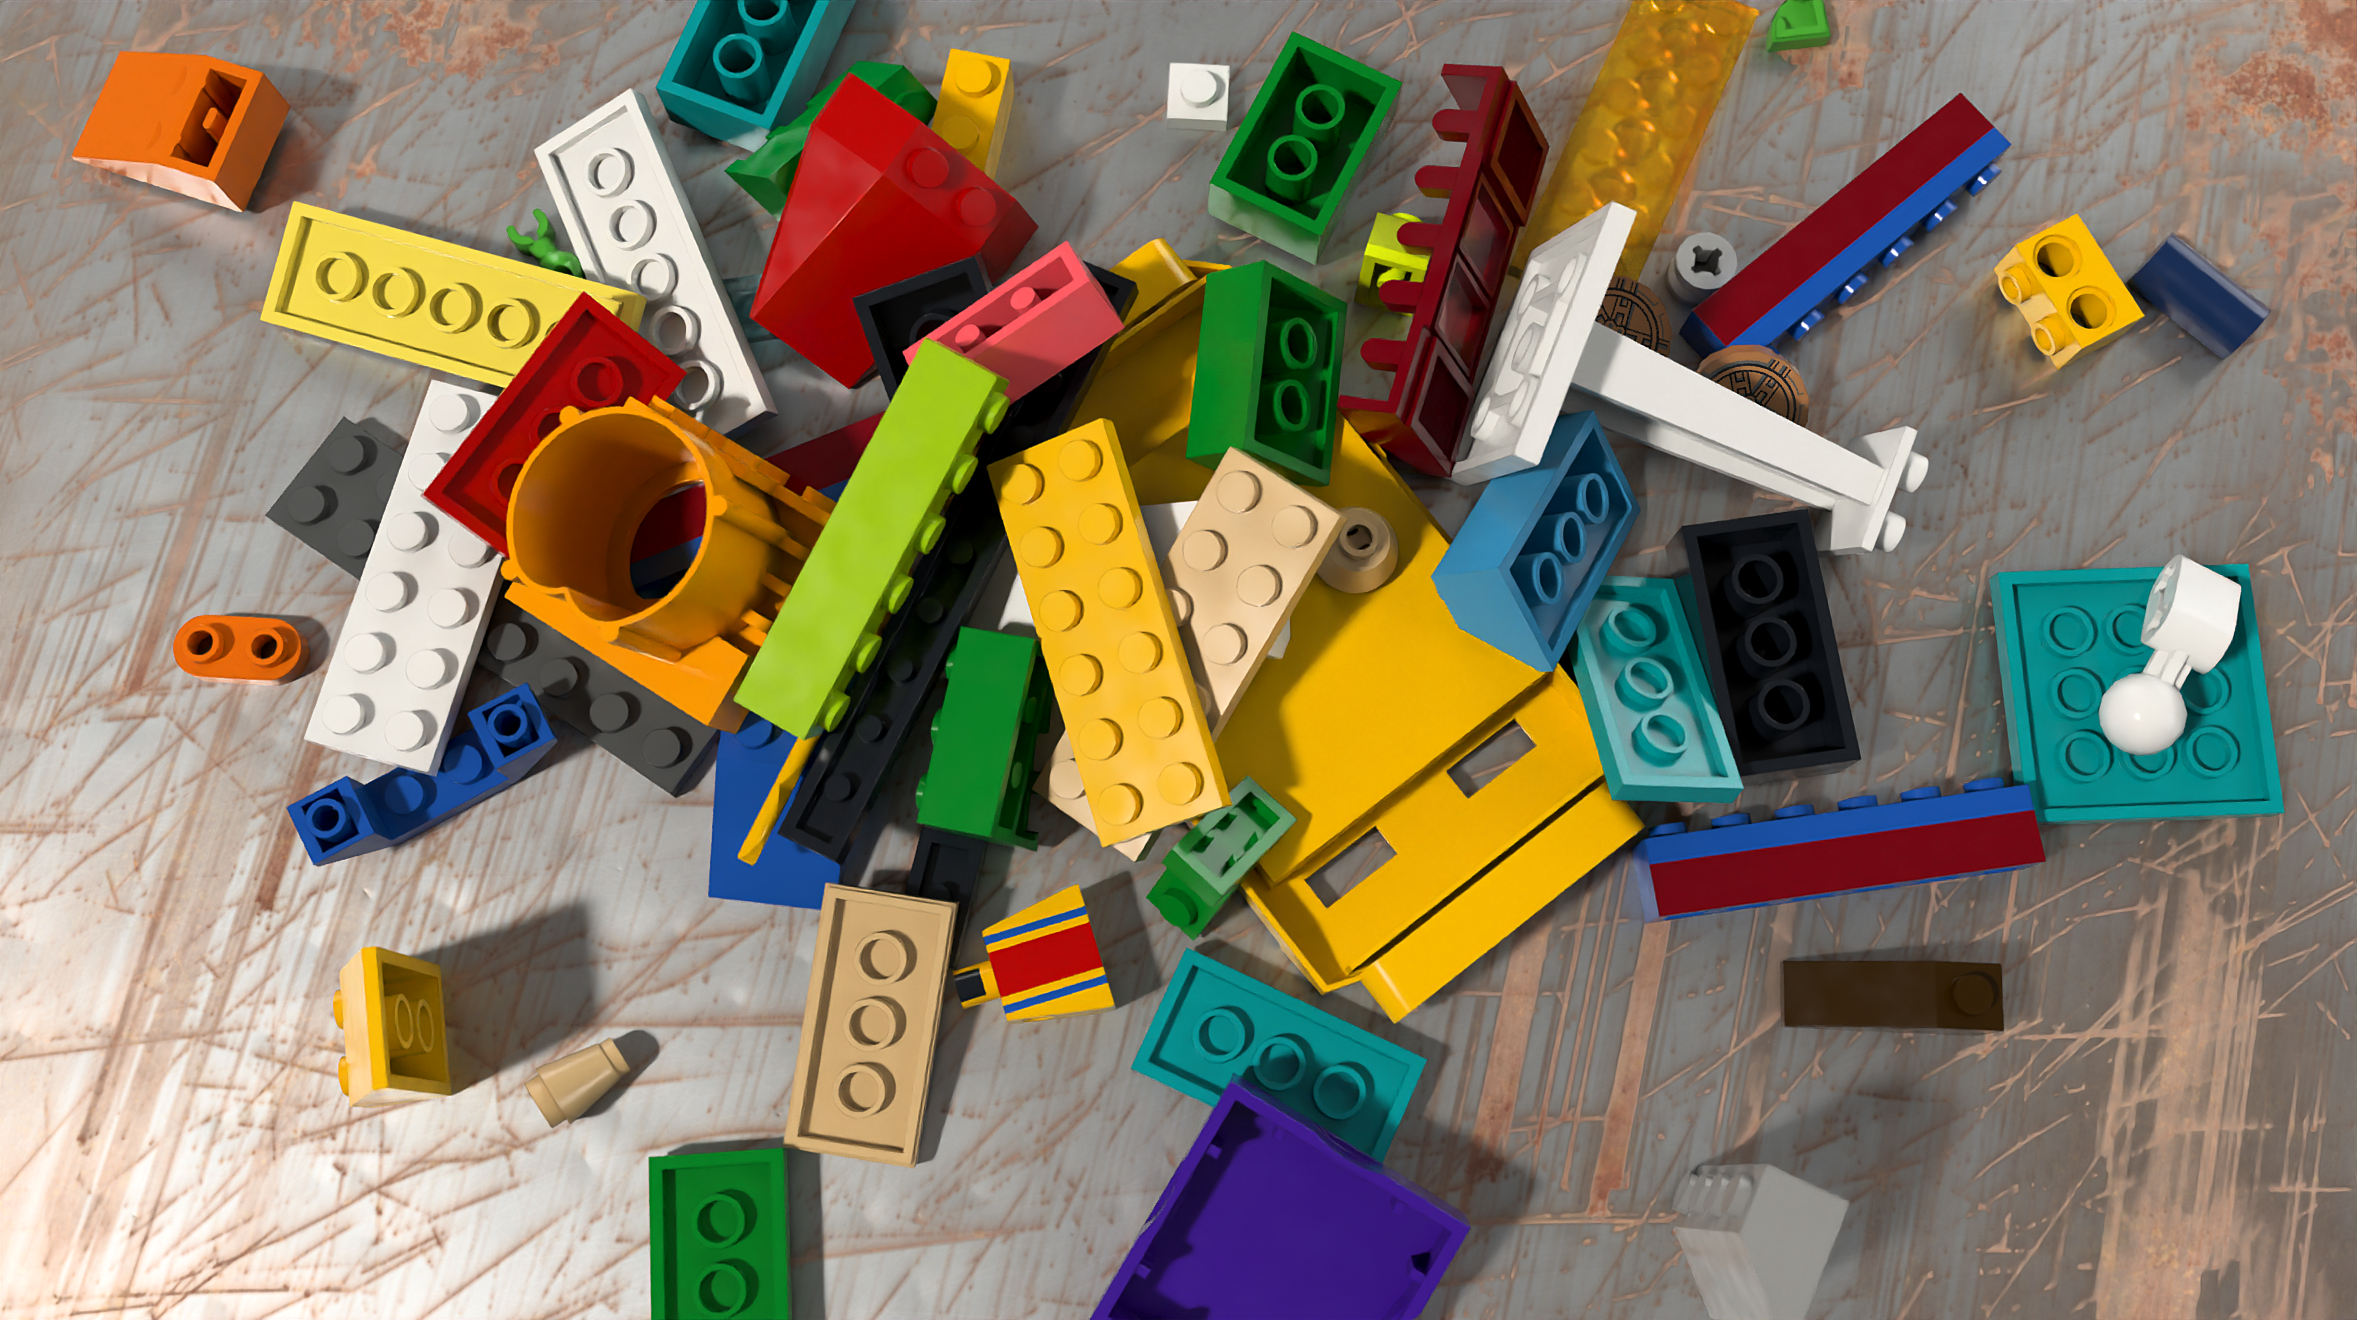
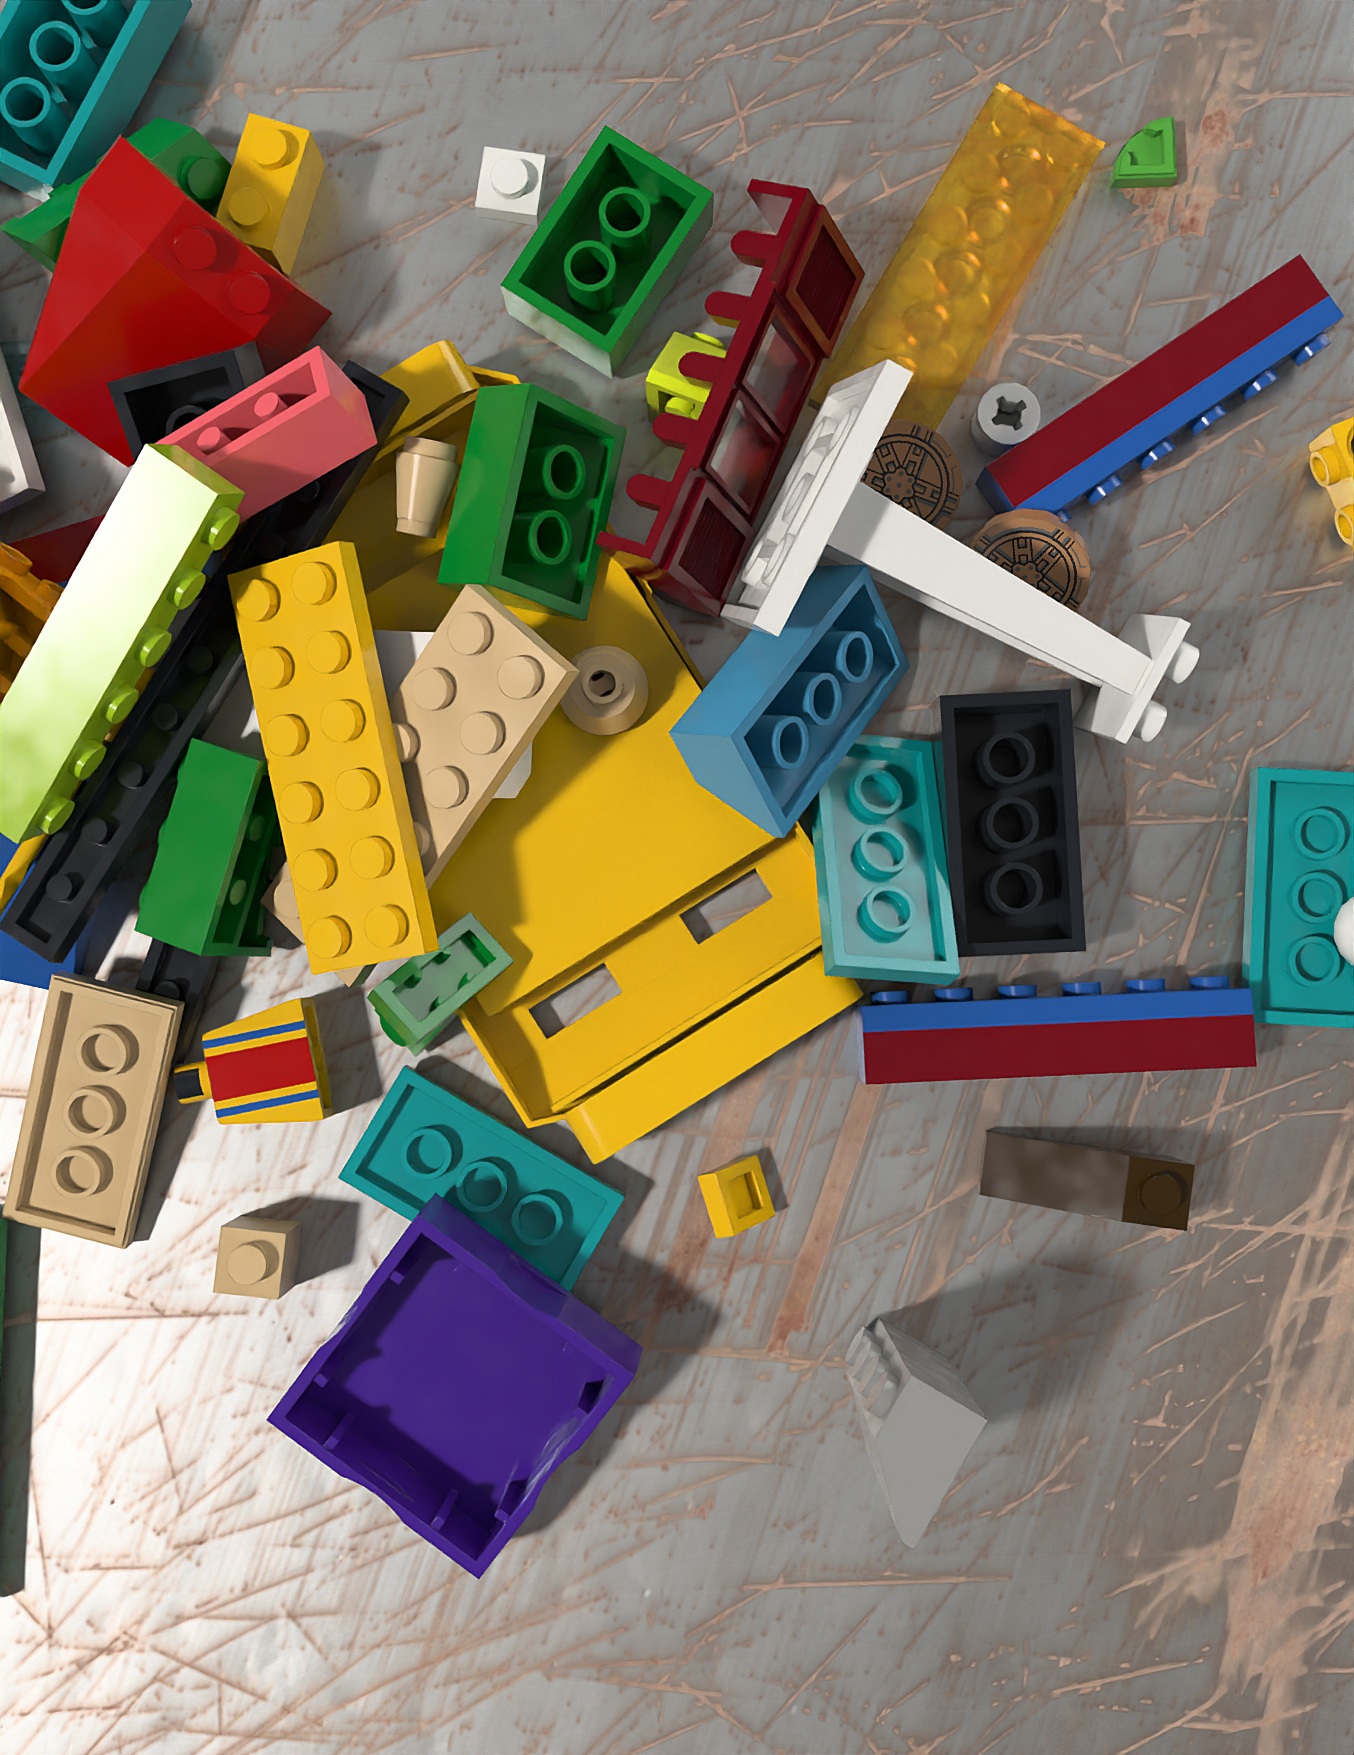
camera: 10 degrees right, 10 degrees up
none -> tan brick [213,1215,303,1300]
none -> tan cone [396,436,462,539]
none -> yellow plate [697,1154,776,1238]

